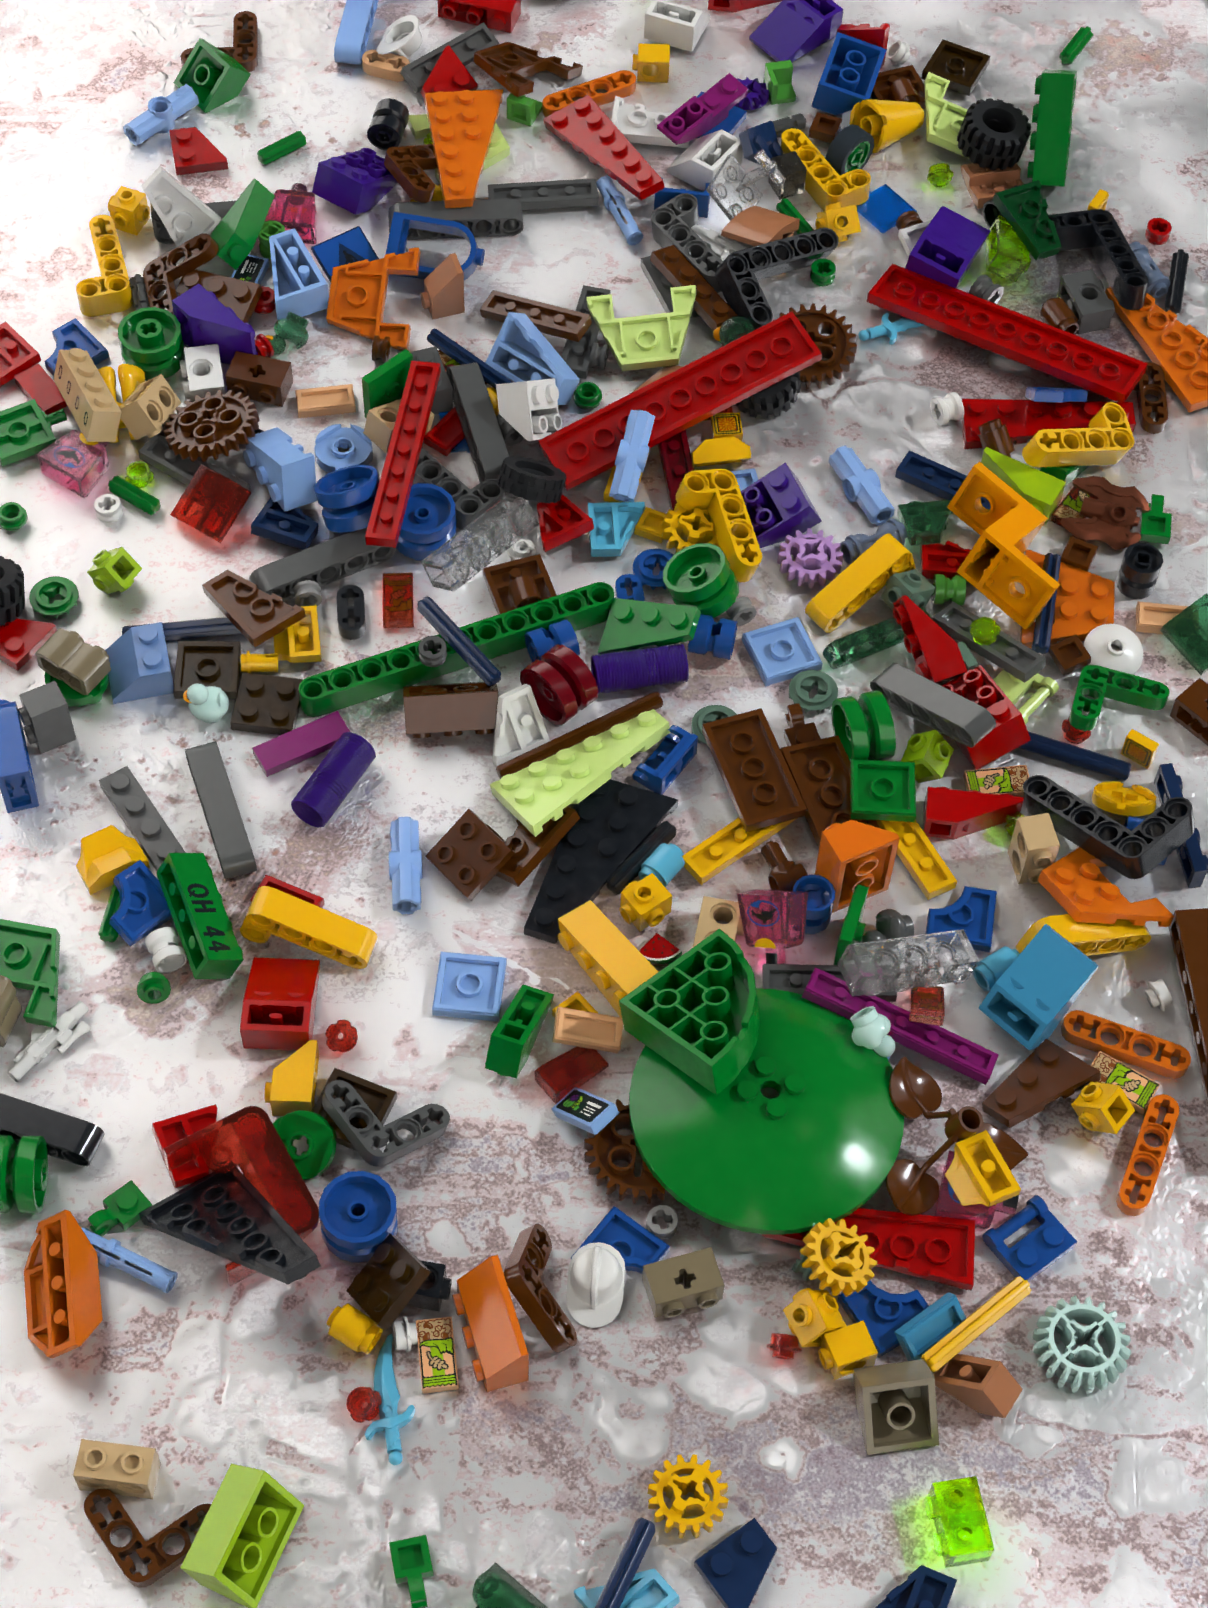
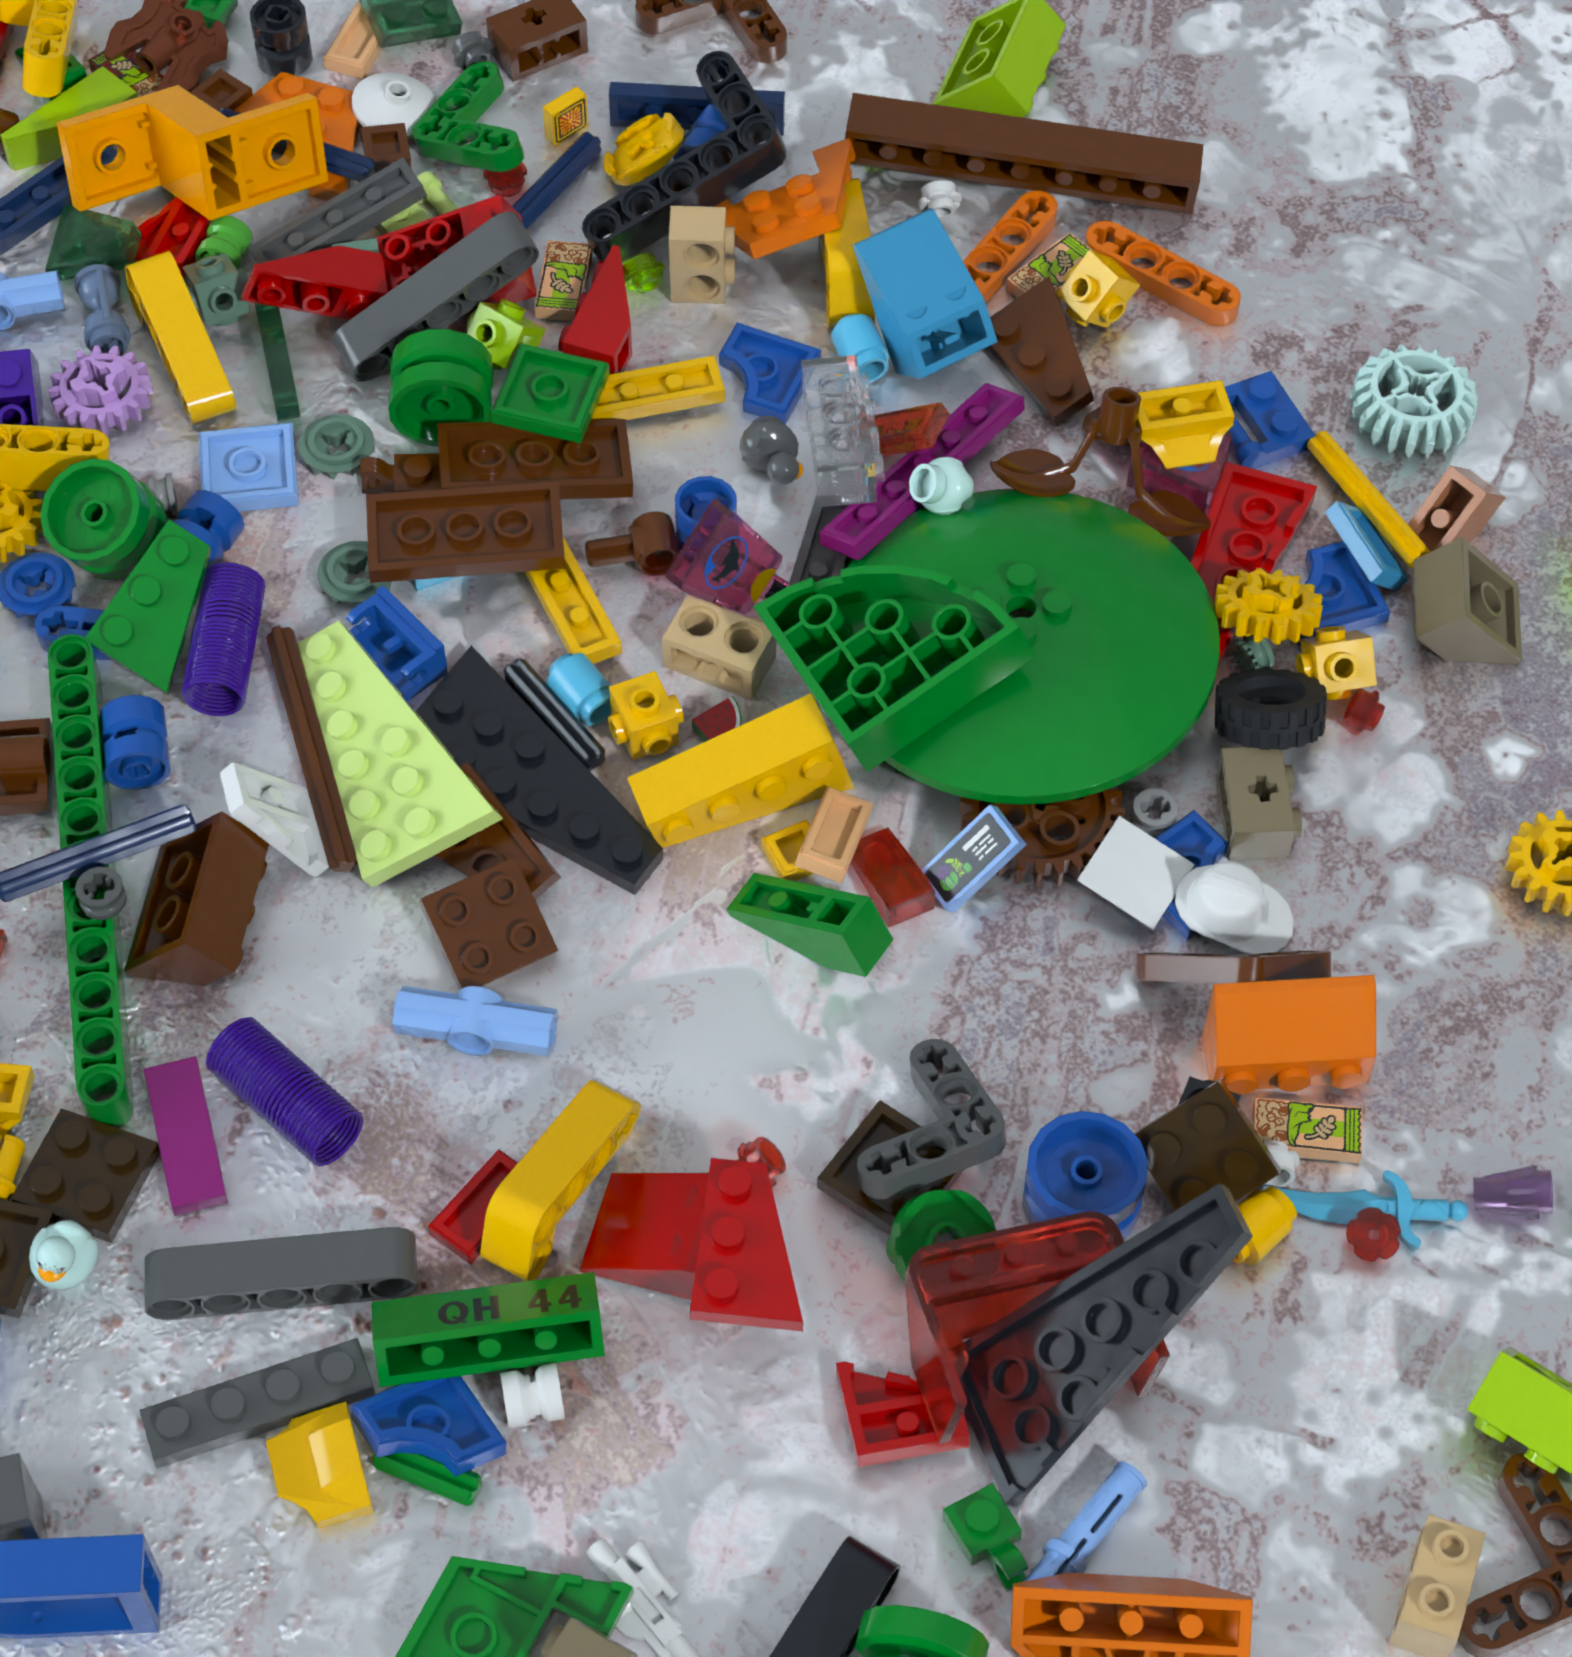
camera: 75 degrees left, 0 degrees up
green plate [137,972,171,1004] -> none
yellow slope [264,1040,319,1116] -> none
light blue tile [432,952,507,1022] -> none
dark red wheel [520,644,598,726] -> none
orange slope [814,820,900,913] -> none
yellow brick [818,1320,878,1380] -> none
green plate [833,884,869,965] -> none
clear neon green plate [970,617,1000,645] -> none
none -> dark grey plate [452,31,493,71]
none -> red wing [690,1158,803,1332]
none -> white sticker [1077,816,1195,930]
none -> black tyre [1214,668,1327,750]
none -> clear purple cone [1473,1165,1553,1219]

